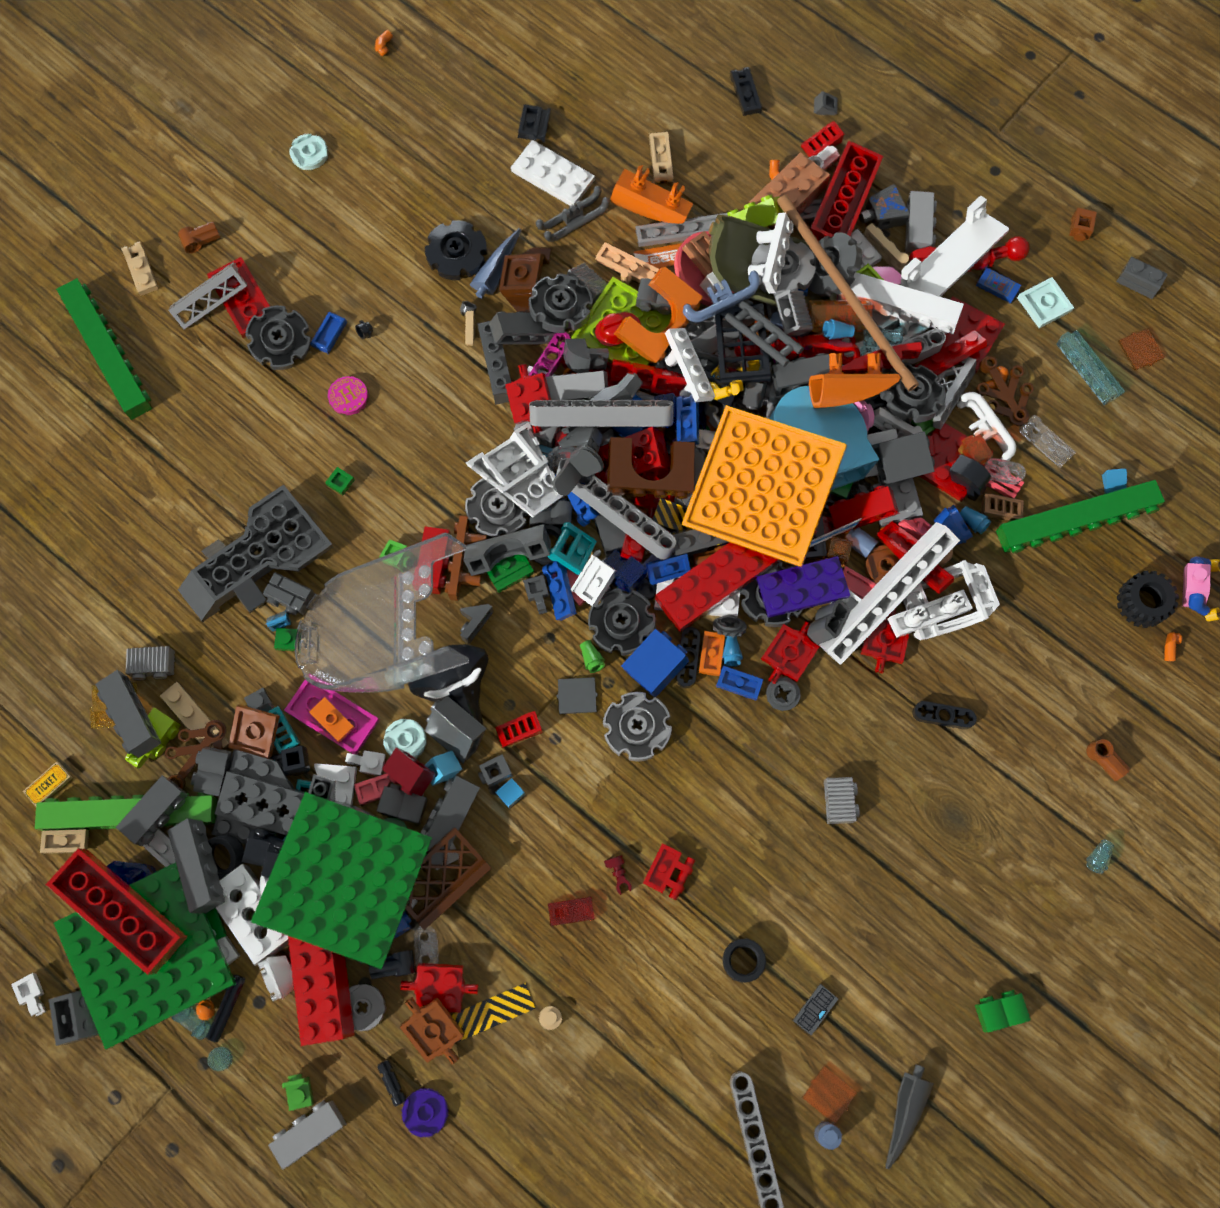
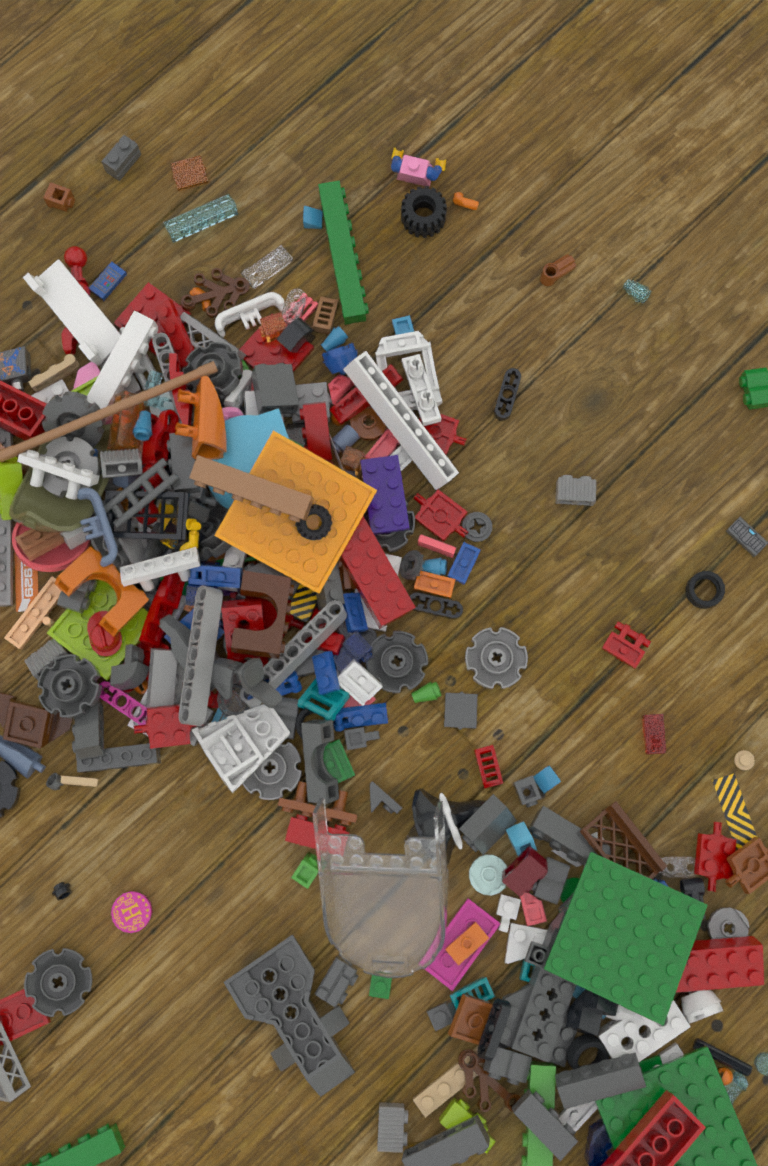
camera: 85 degrees left, 5 degrees up
dark azure slope [266,611,292,632] -> none
black brick [270,746,310,776] -> none
blue tile [310,312,347,354] -> none
green plate [325,467,355,496] -> none
dark red piece [604,855,632,895] -> none
blue brick [621,629,689,697] -> none
dark grey brick [807,599,850,645] -> none
light grey brick [905,191,937,253] -> none
light aqua plate [1017,277,1074,328] -> none
none -> medium nougat brick [189,455,314,523]
none -> black tyre [295,504,332,541]
none -> blue plate [312,651,340,695]
none -> dark azure plate [392,315,414,335]
none -> coral tile [417,534,456,558]
none -> black beam [477,998,511,1061]

